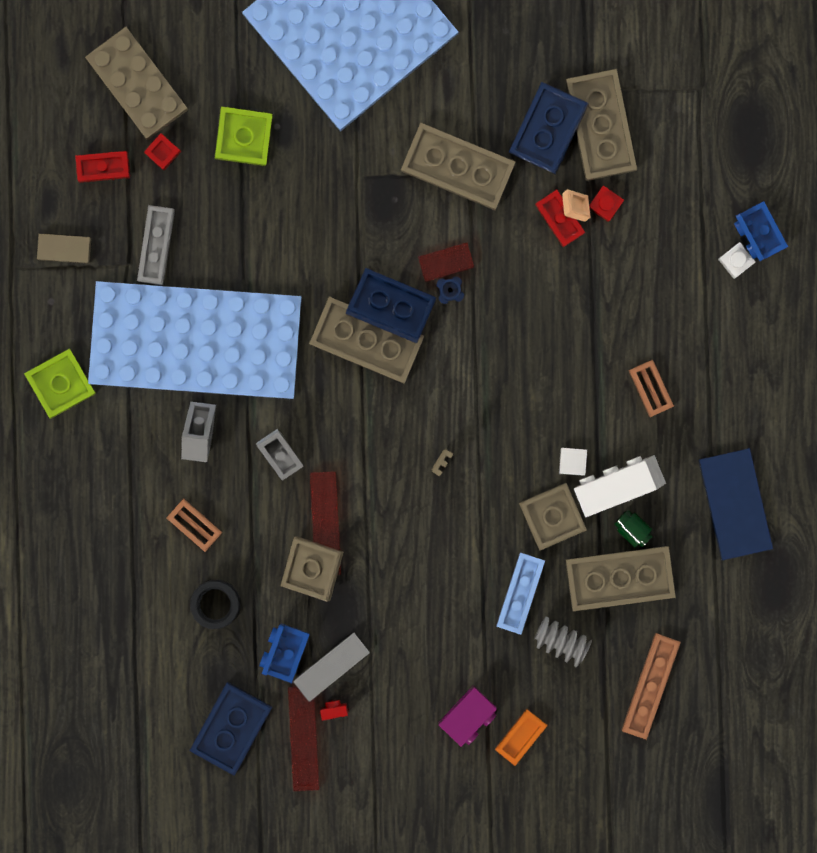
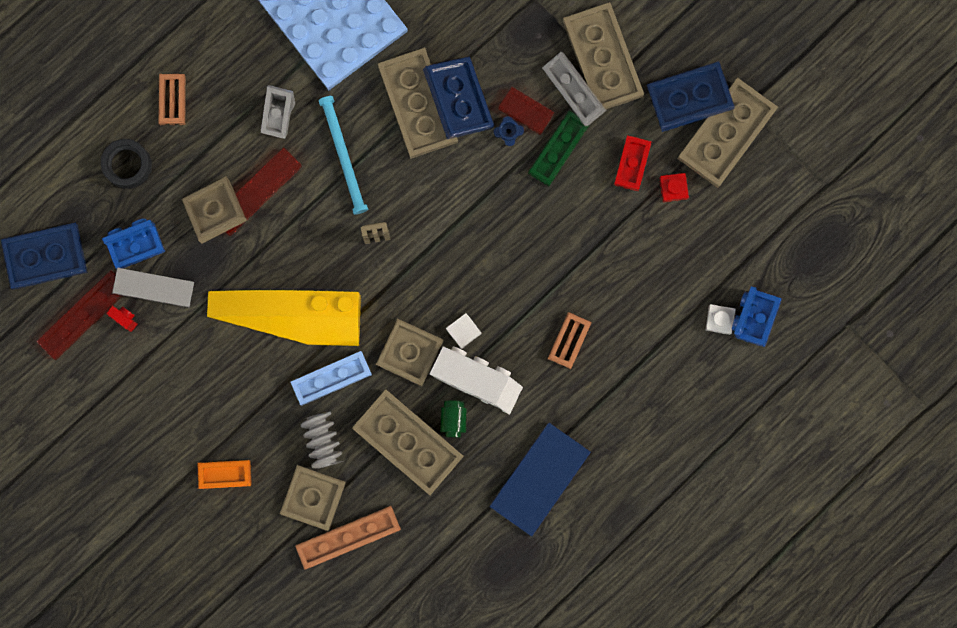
camera: 40 degrees right, 5 degrees down
light grey slope [181,402,216,462] -> none
magenta brick [438,685,497,747] -> none
light nougat tile [562,189,591,222] -> none
none -> yellow wedge [207,290,361,346]
none -> dark tan tile [280,465,346,531]
none -> medium azure bar [319,96,368,214]
none -> dark green tile [528,110,590,187]
none -> light grey tile [542,52,606,126]

